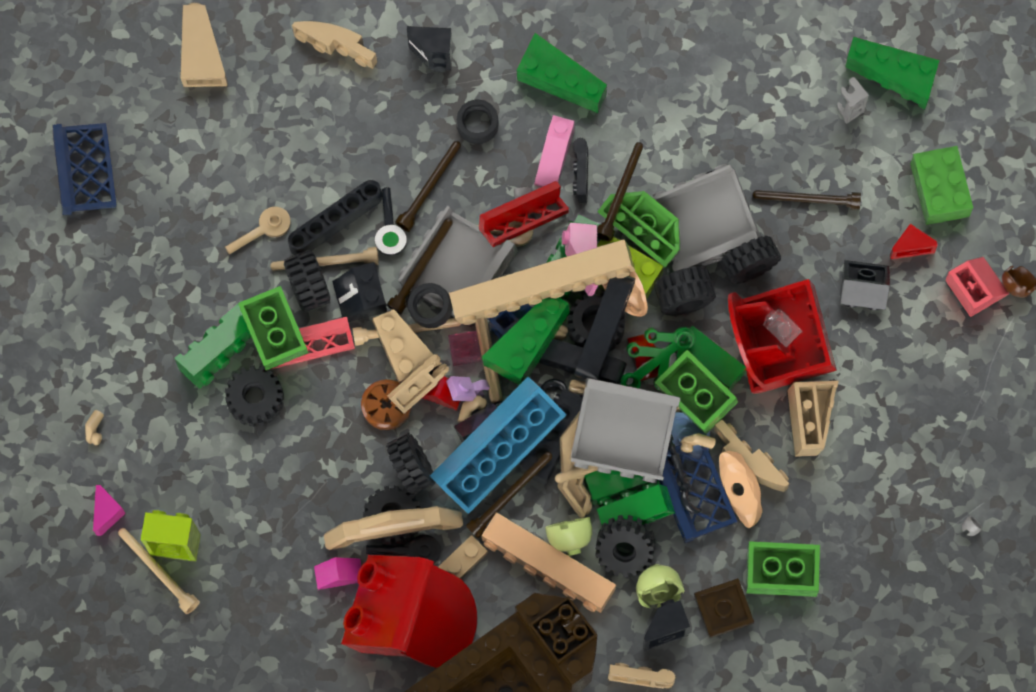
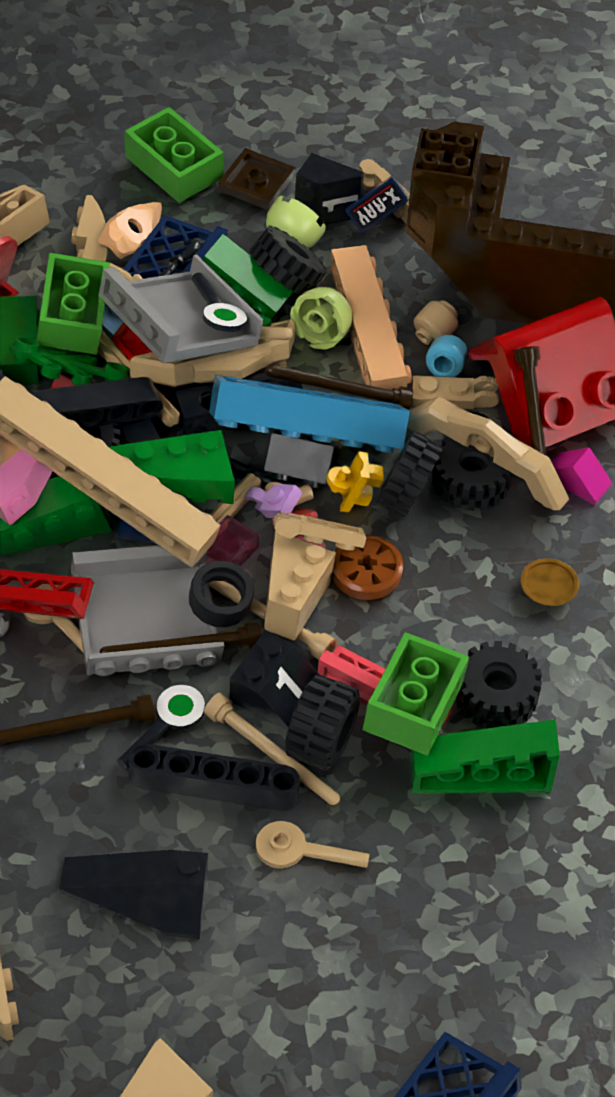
camera: 140 degrees left, 20 degrees down
none -> black wedge [59,850,208,939]
none -> piece [192,273,247,332]
none -> yellow hips [326,451,384,513]
none -> tile [345,175,409,233]
none -> tan head [414,300,458,345]
none -> medium azure head [426,335,468,377]
none -> dark brown piece [514,346,546,455]
none -> pearl gold piece [520,558,579,606]

